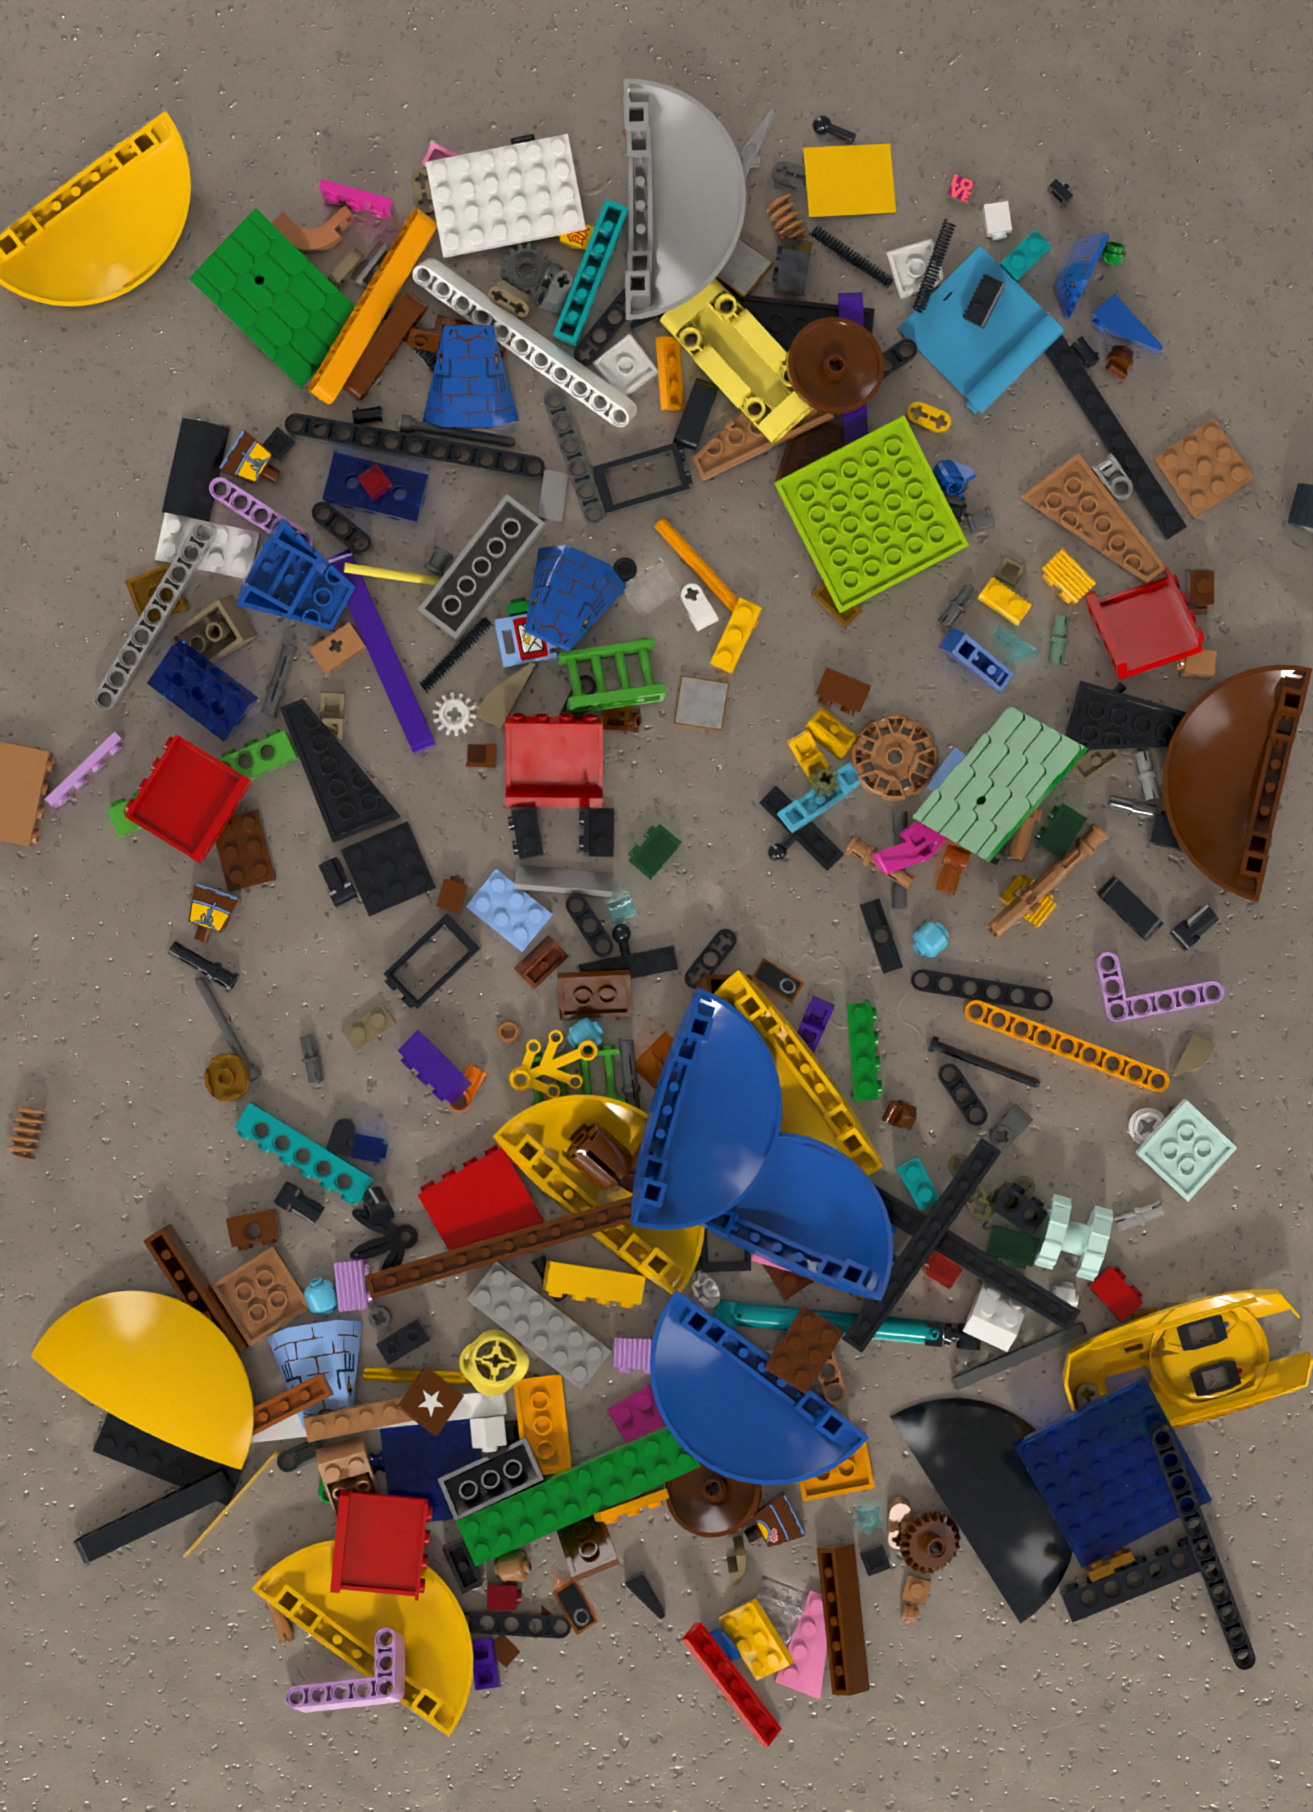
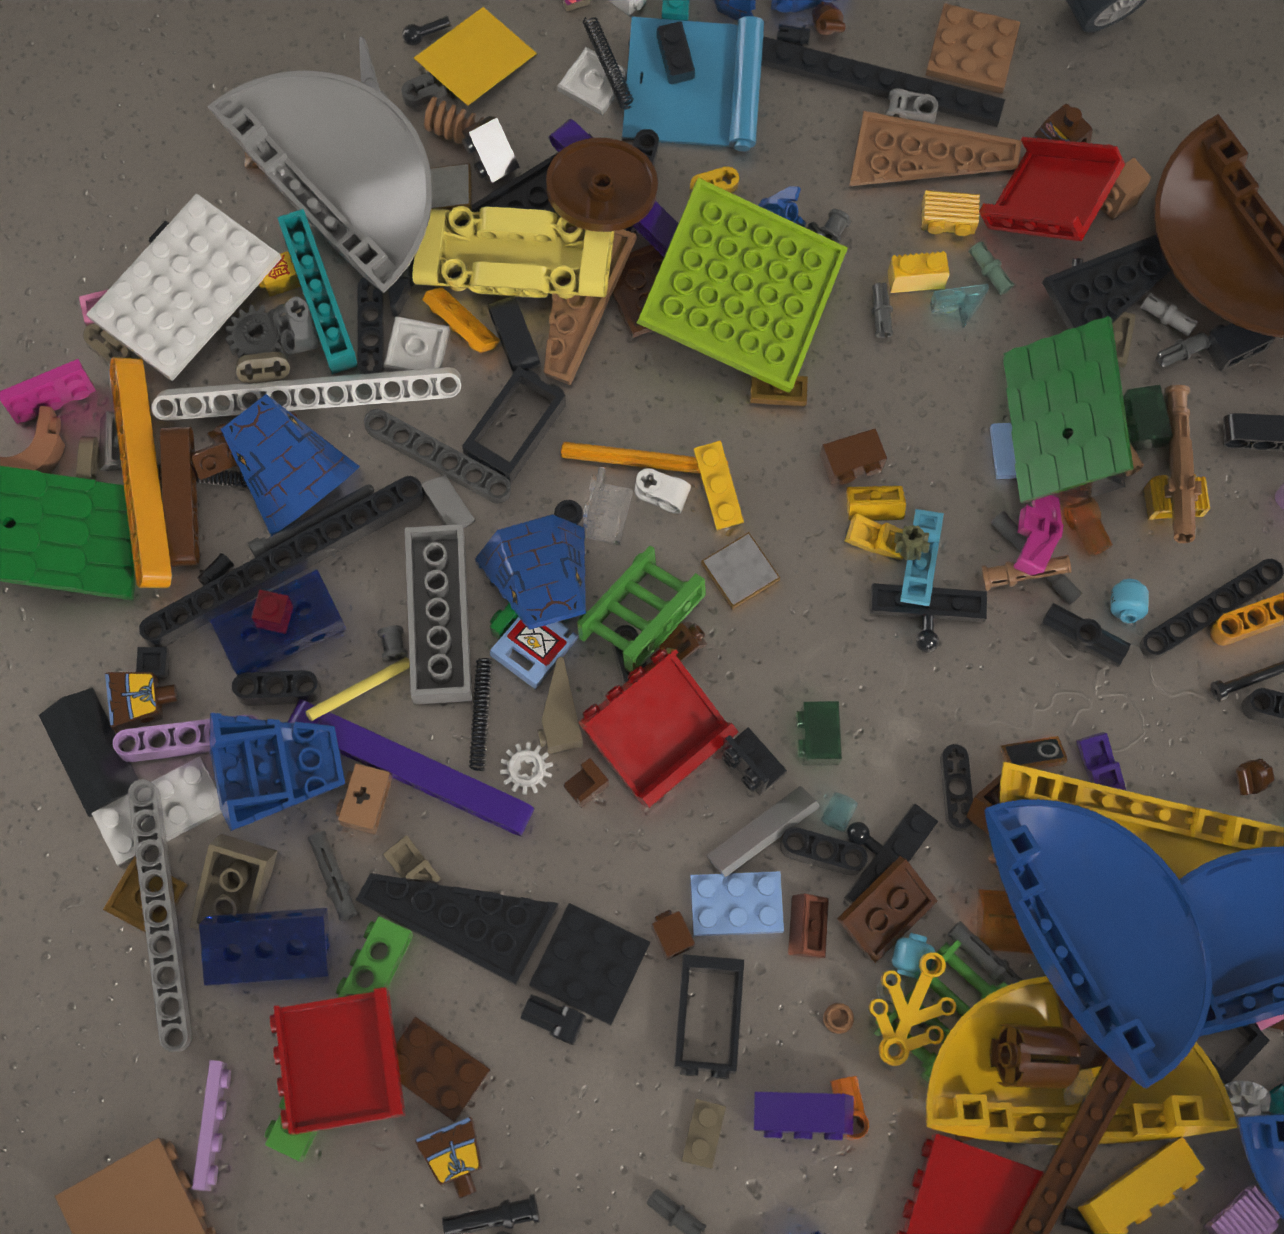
camera: 50 degrees left, 15 degrees down
black brick [508,807,544,860] -> none
black piece [808,225,893,288] -> none
green brick [846,1002,883,1102] -> none
medium nougat plate [851,714,938,801] -> none
blue slope [939,628,1015,693] -> none
dark tan tile [993,555,1026,588] -> none

